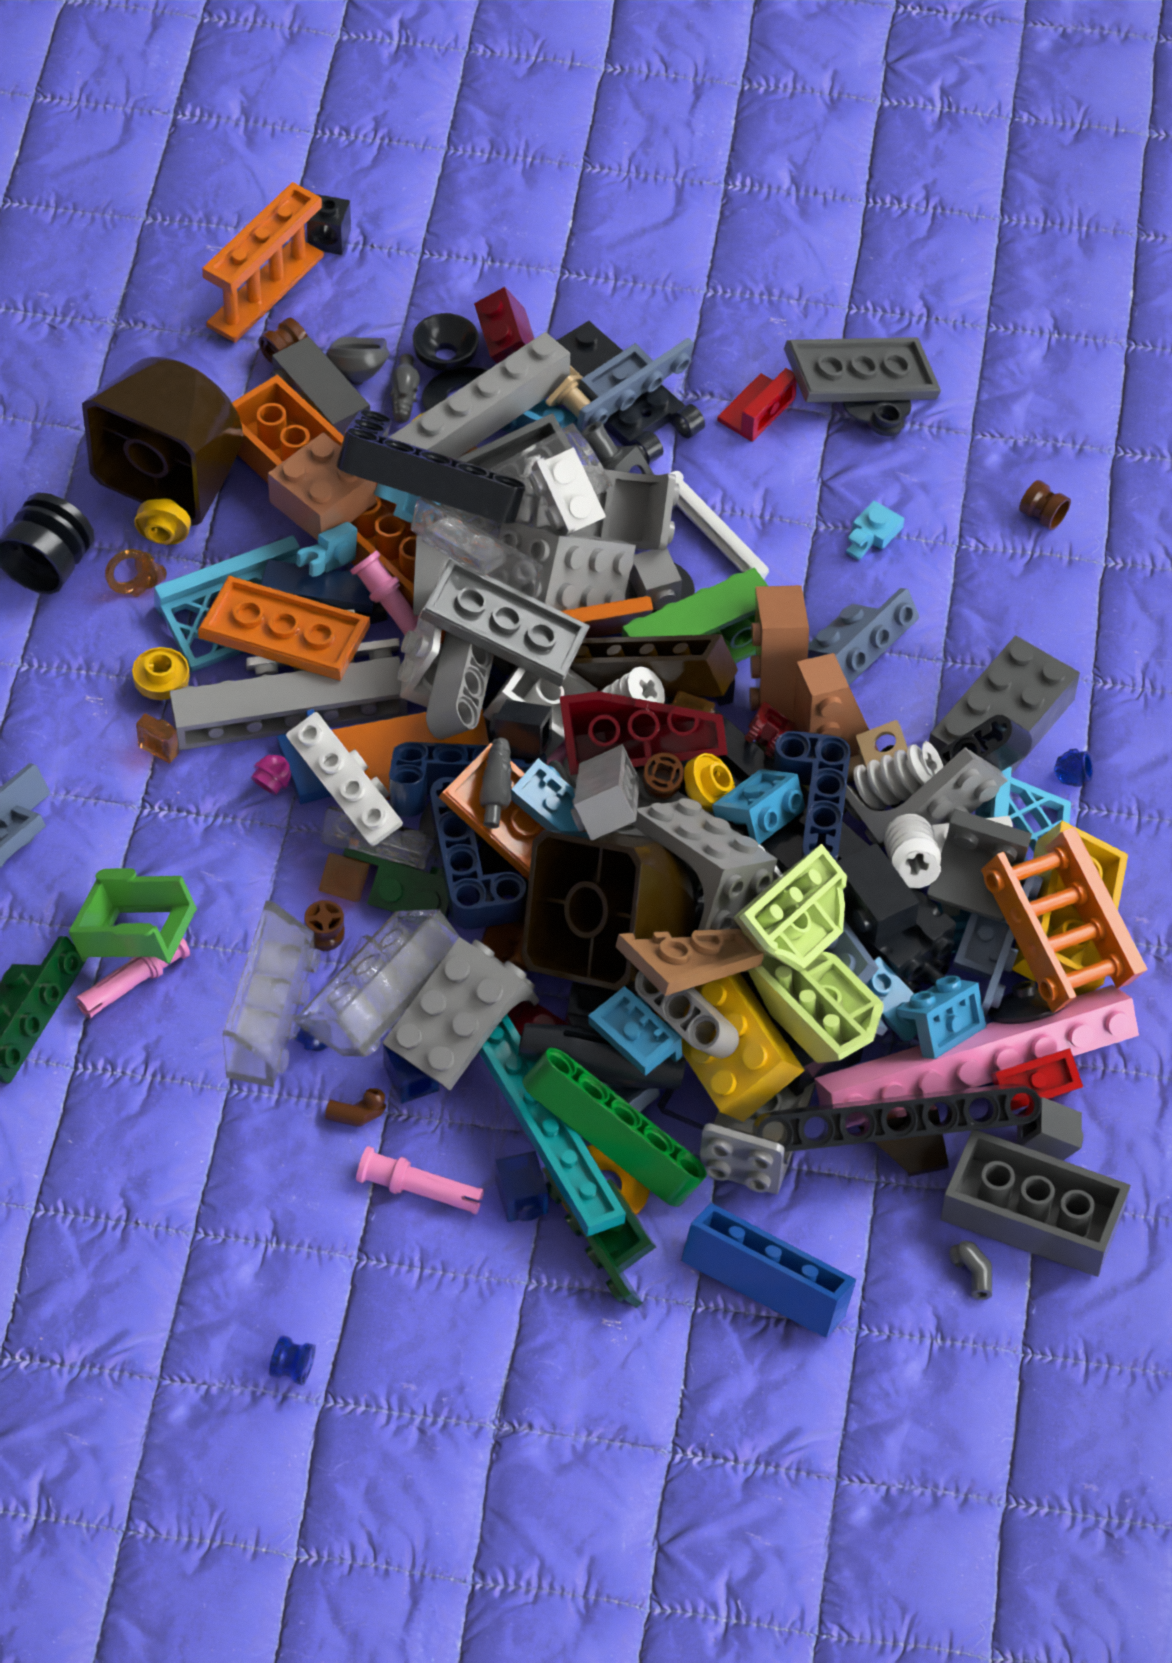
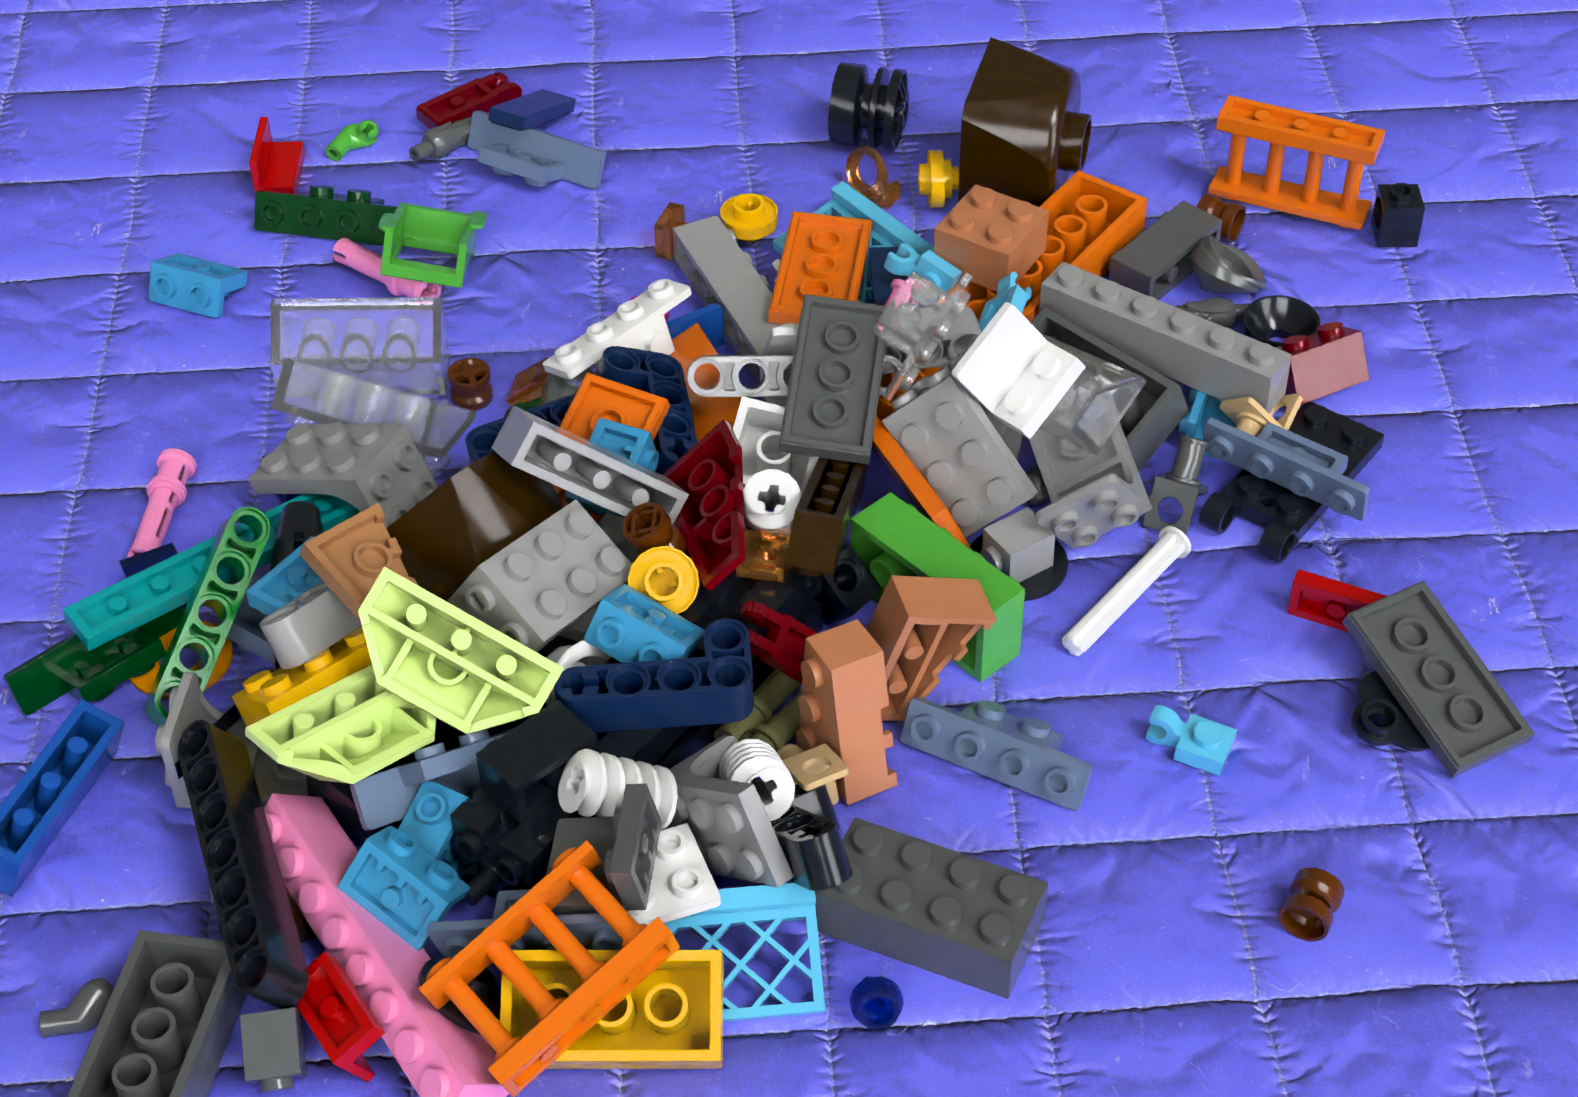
camera: 80 degrees right, 10 degrees down
reddish brown arm [325,1088,386,1127] -> none
black beam [336,410,526,524] -> none
dark grey piece [479,738,512,829] -> none
black brick [490,699,552,759] -> none
none -> dark azure bracket [149,253,248,318]

